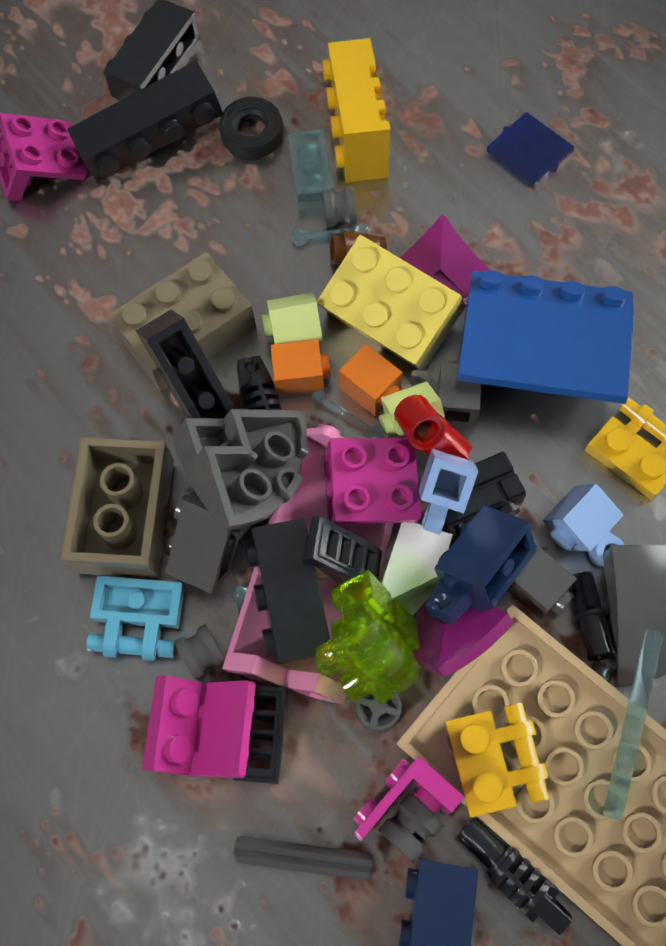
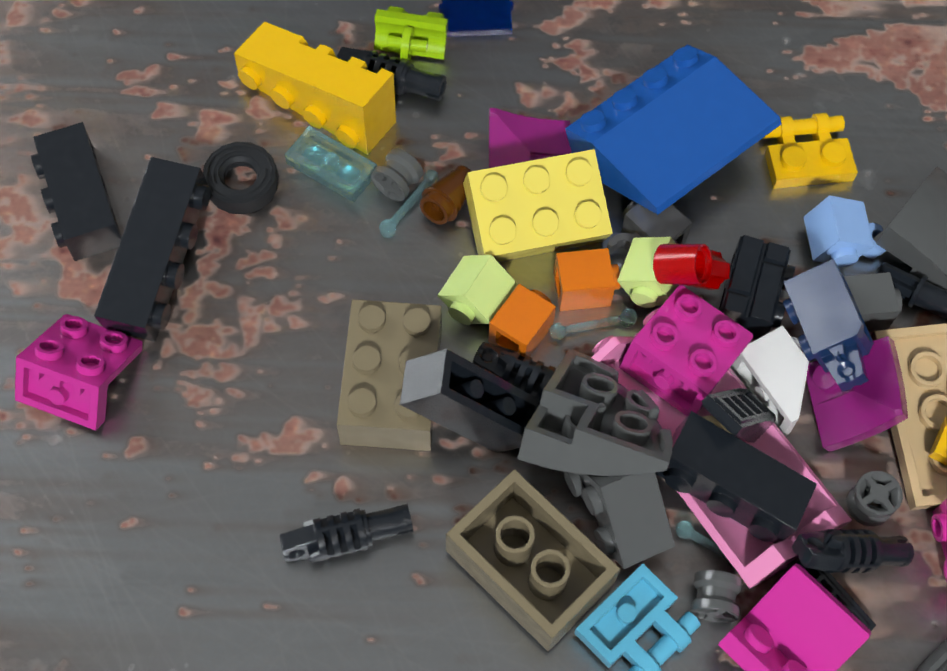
camera: 55 degrees left, 5 degrees down
clear neon green hips [316,570,420,704] -> none
light blue brick [419,449,478,535] -> none
none -> black hinge [280,504,414,563]
none -> black hinge [336,47,447,102]
none -> lime hips [374,6,448,61]
none -> black hinge [791,529,914,573]

